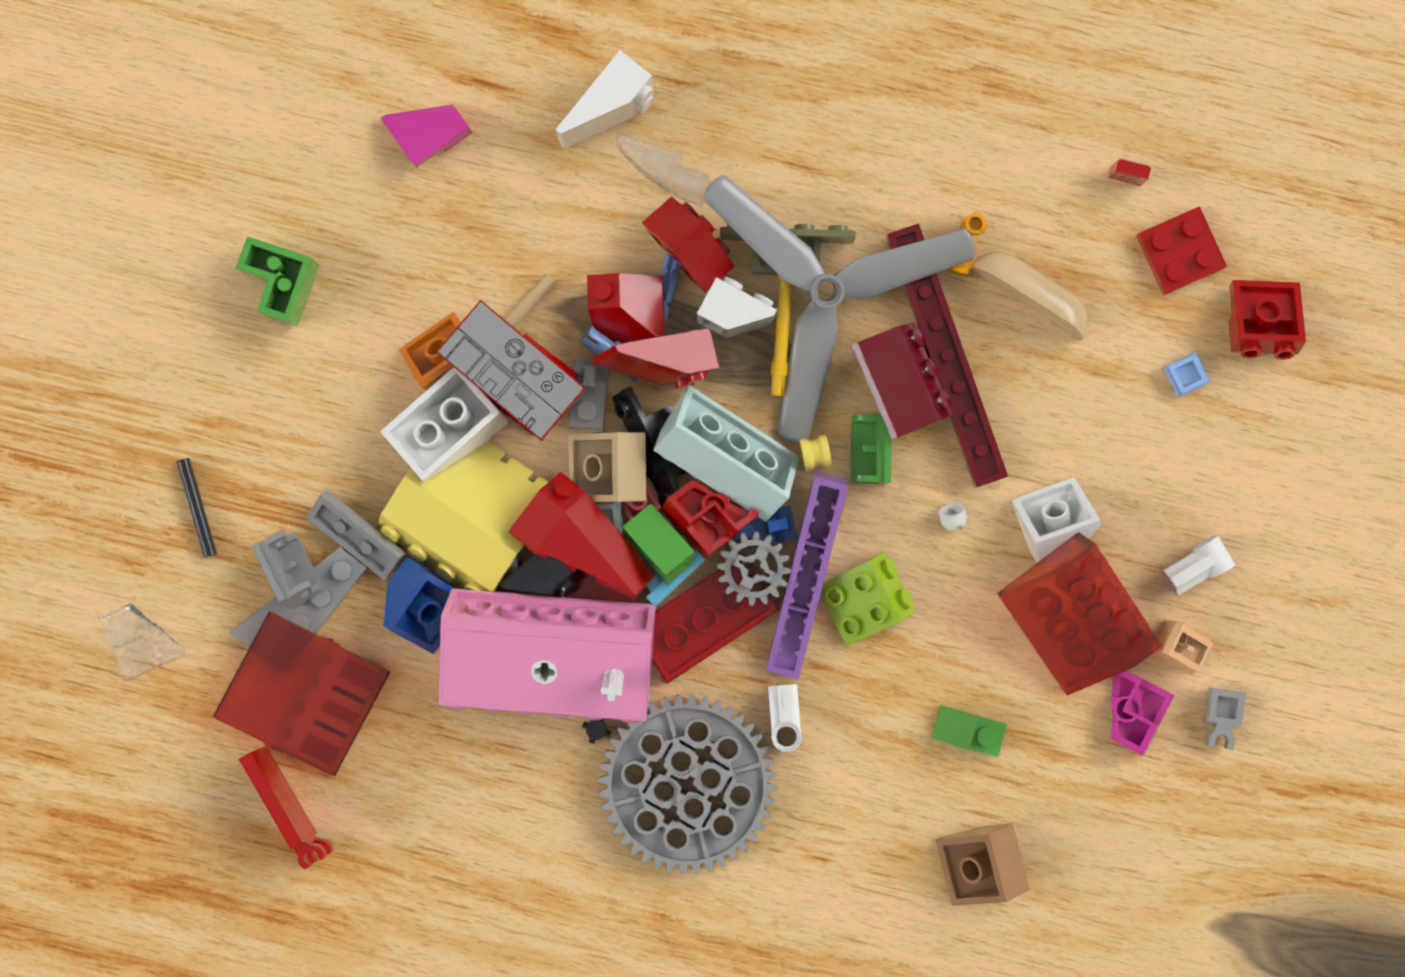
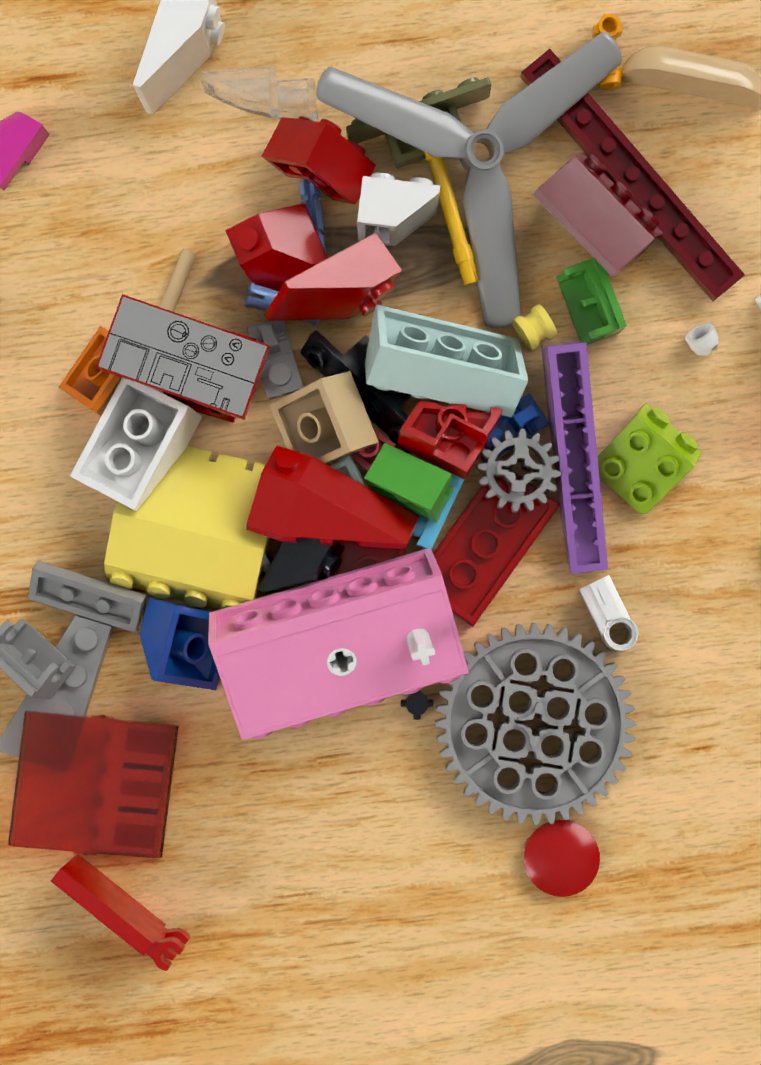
camera: 20 degrees left, 0 degrees up
none -> red dish [524,820,600,897]

